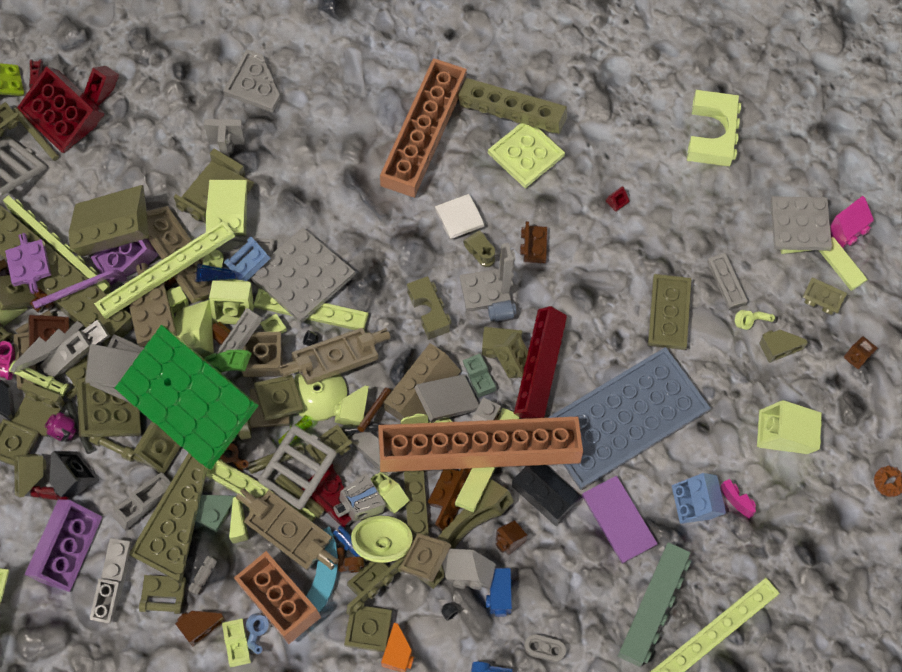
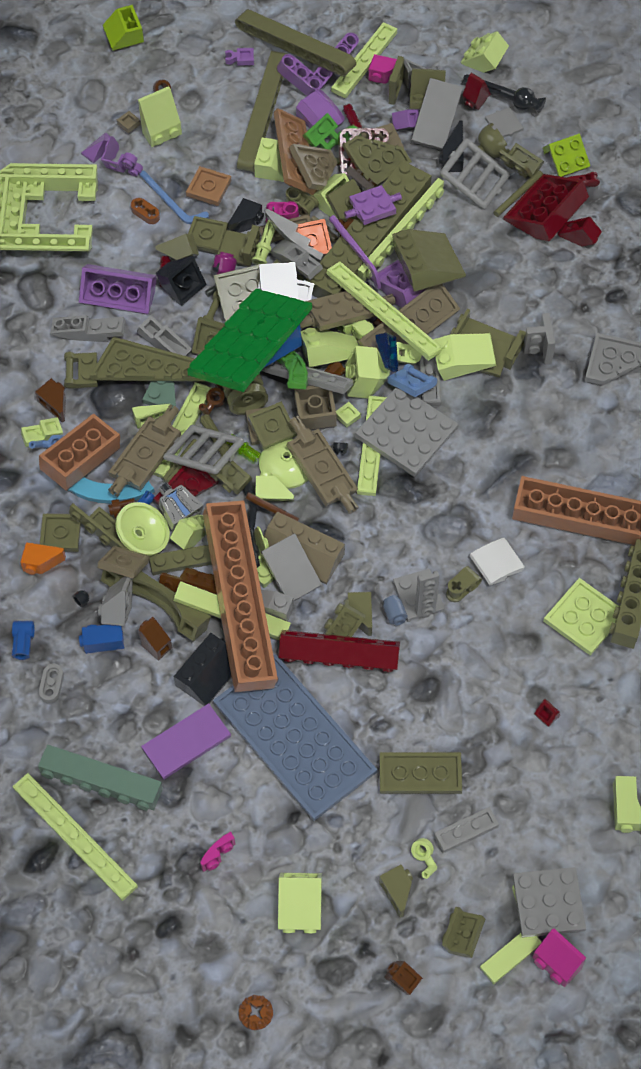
camera: 85 degrees right, 5 degrees down
light grey axle [188,556,217,595] -> none
olive arch [407,276,452,340] -> none
sand green slope [462,354,496,398] -> none
reddish brown bracket [520,221,547,263] -> none
medium blue slope [671,473,726,524] -> none

